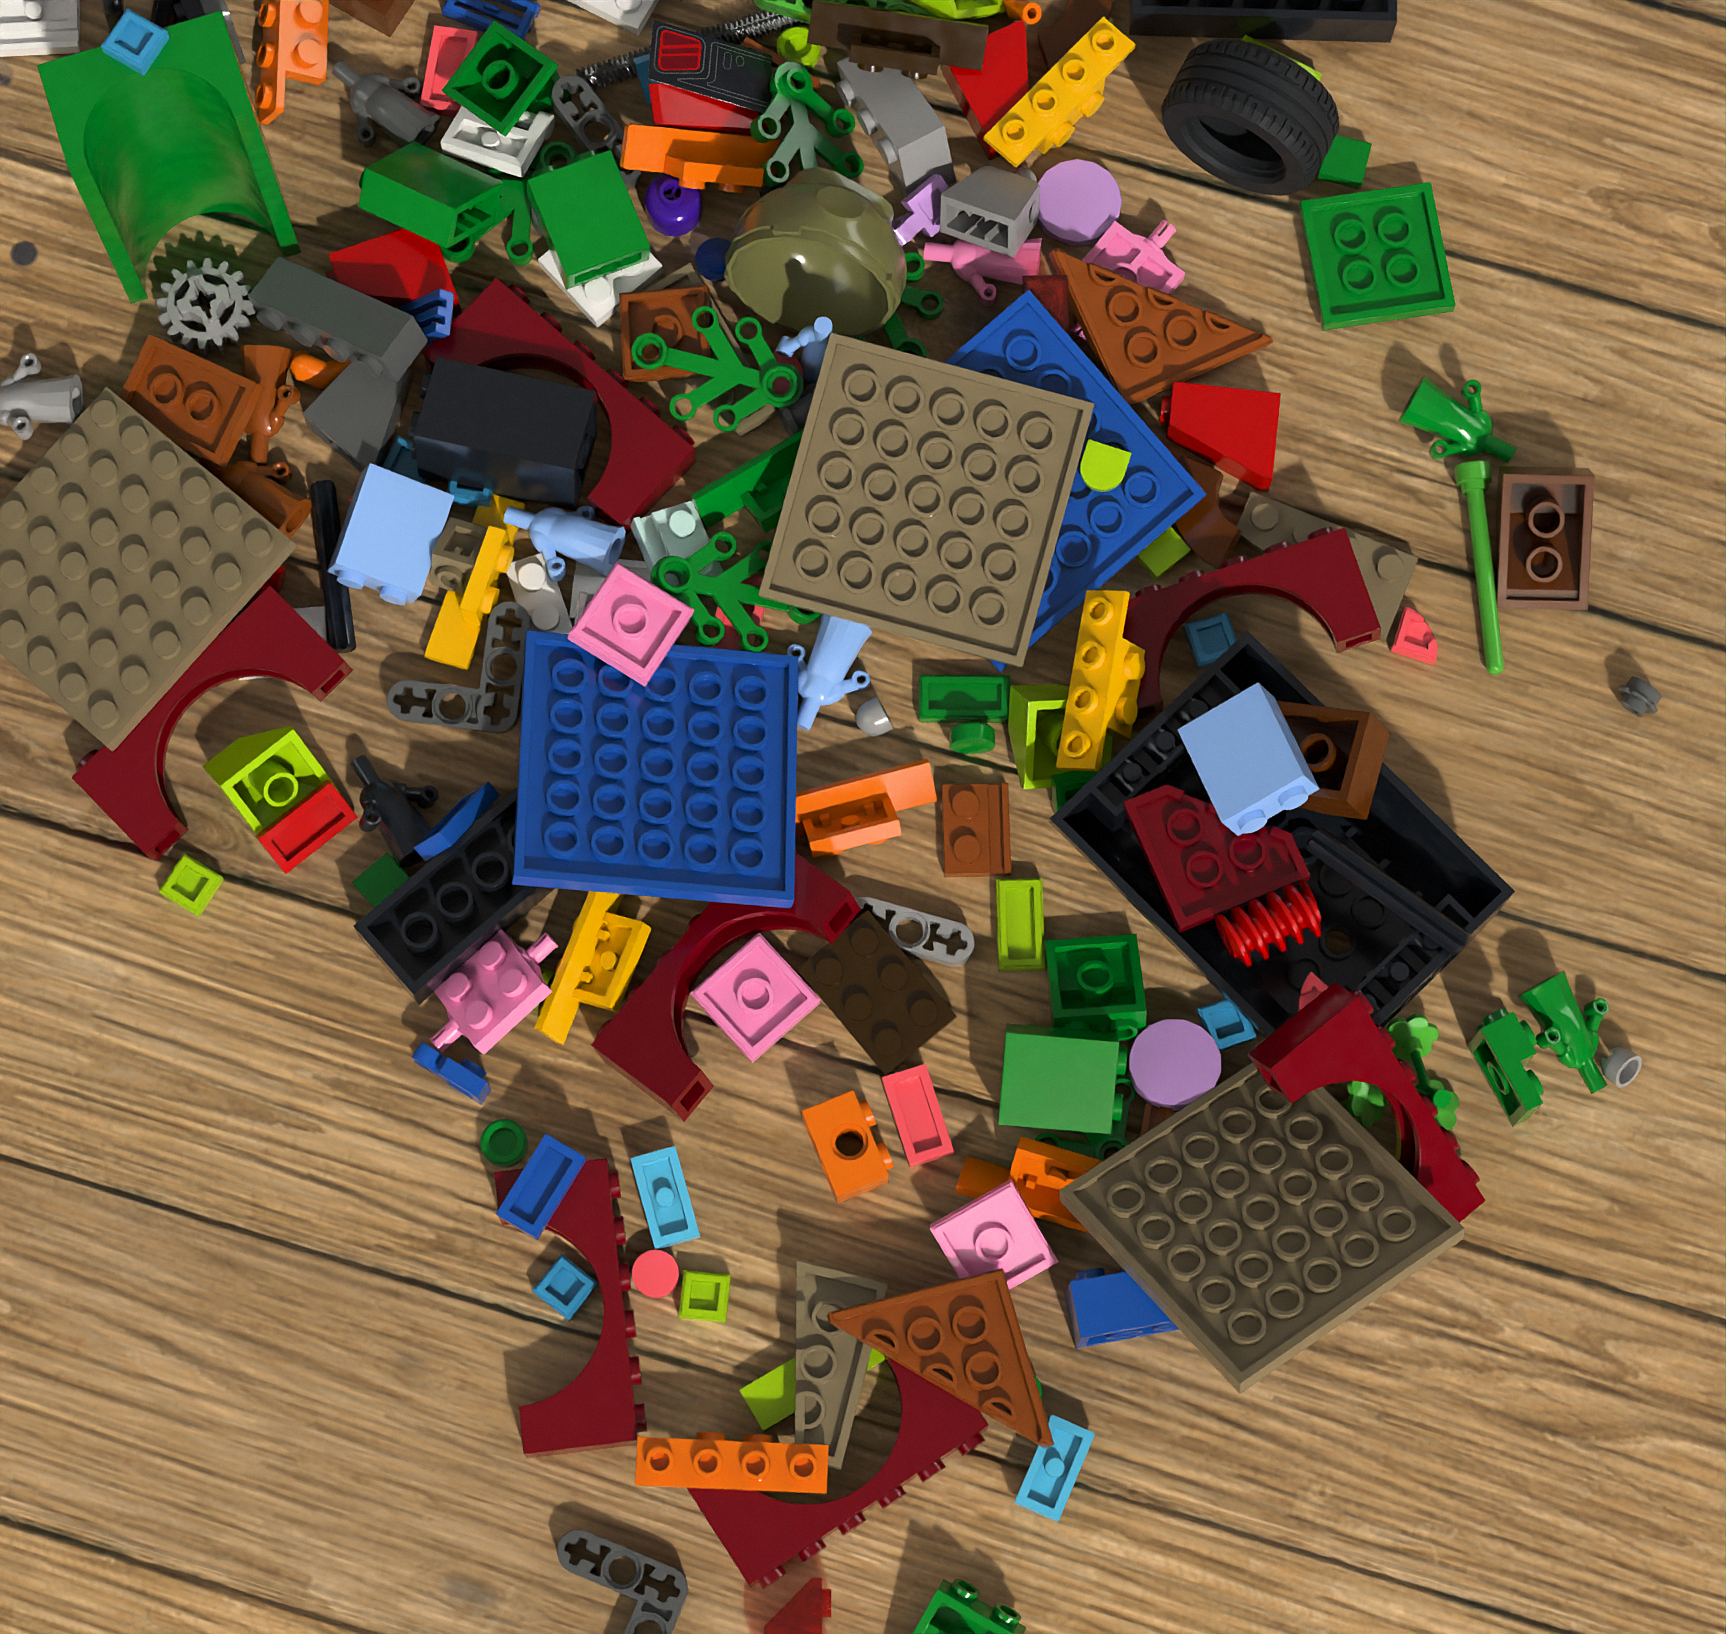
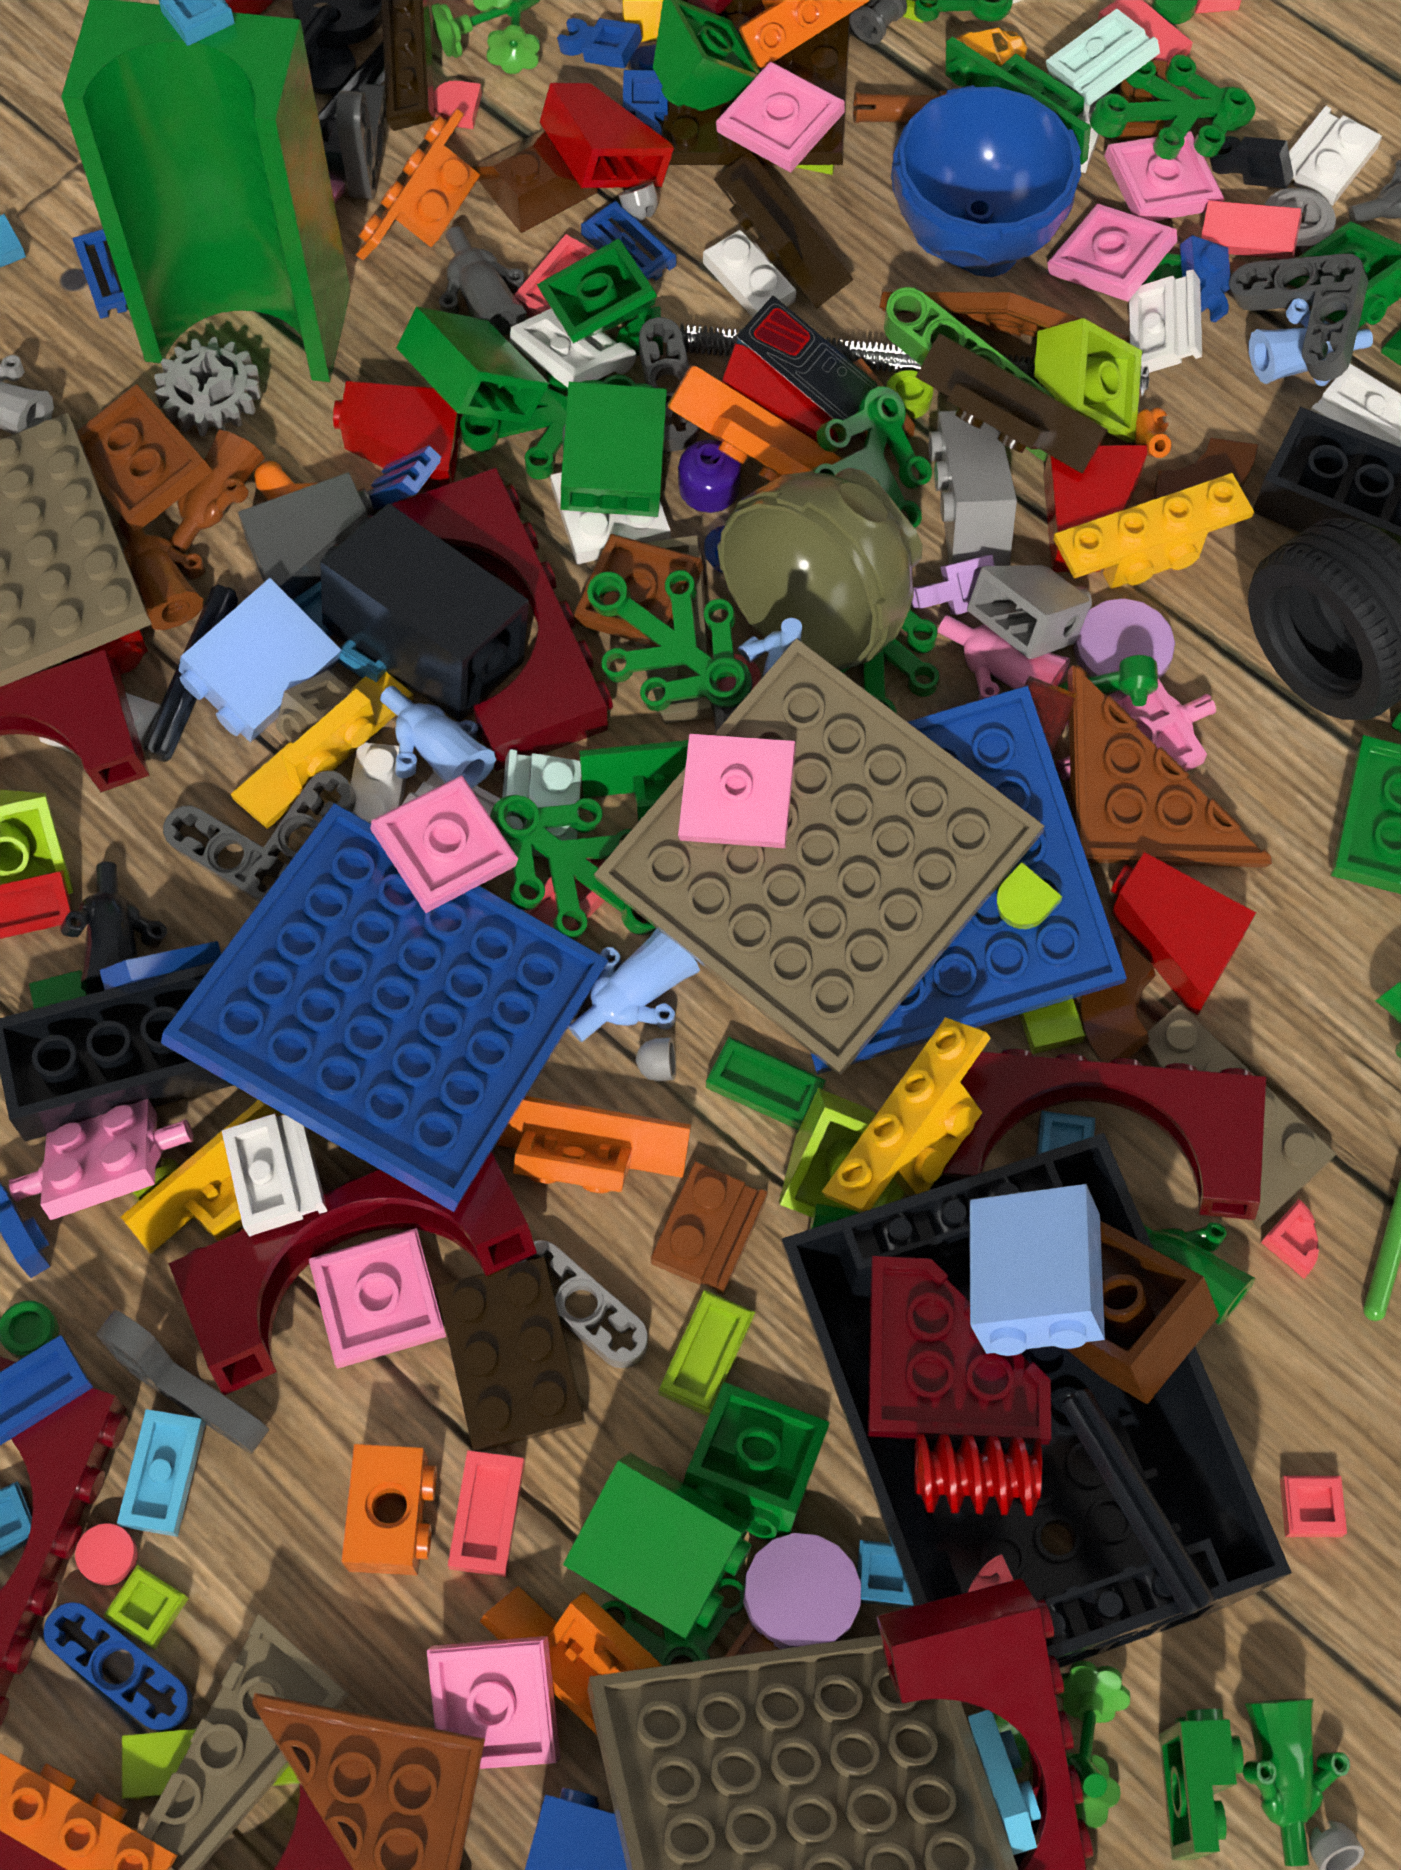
camera: 25 degrees right, 10 degrees down
dark grey brick [248,256,428,382] -> none
green tile [949,722,995,754] -> none
none -> blue beam [44,1602,193,1732]
none -> blue tile [72,229,127,319]
none -> dark grey beam [96,1310,269,1454]
none -> white plate [221,1114,327,1236]
none -> bright pink plate [678,734,796,848]
none -> medium azure plate [968,1710,1041,1855]
none -> green piece [1055,655,1158,707]
none -> green piece [1143,1222,1256,1326]
none -> coral tile [1280,1476,1347,1537]

